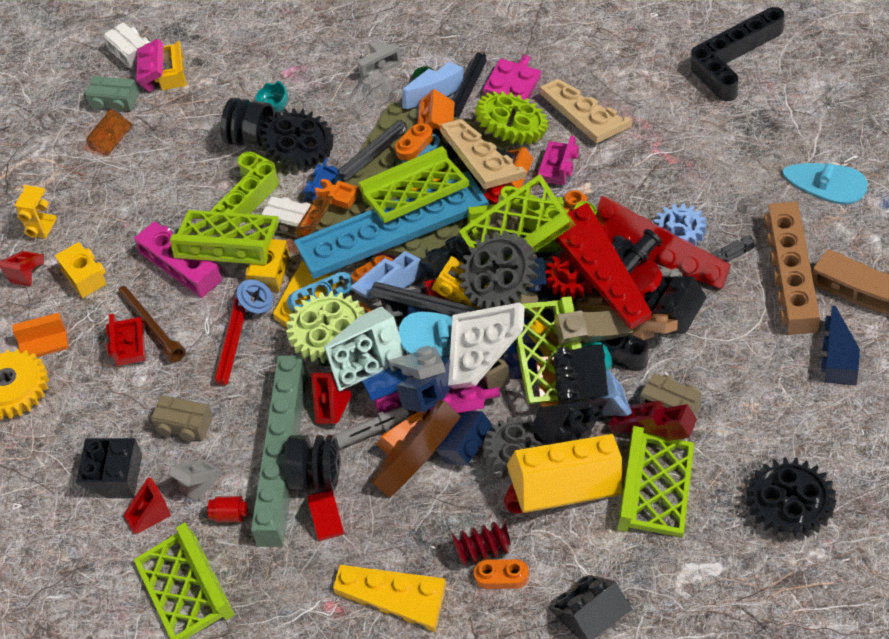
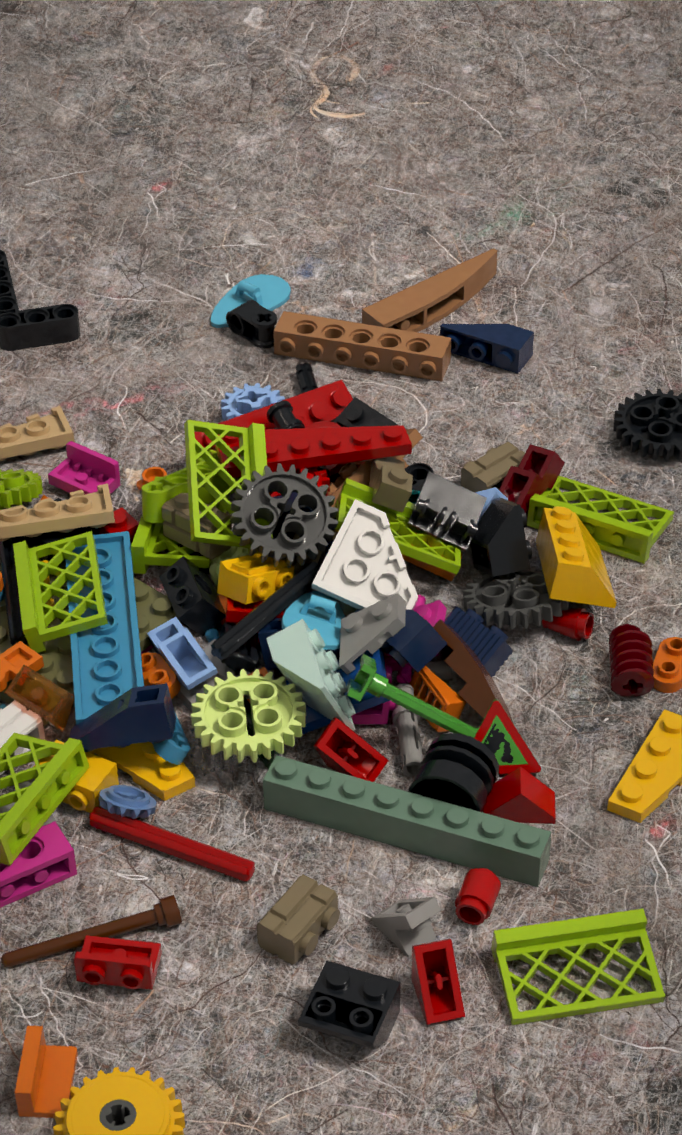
camera: 80 degrees left, 10 degrees down
none -> dark blue slope [69,683,176,752]
none -> black piece [226,300,277,349]
none -> bright green piece [347,654,541,774]

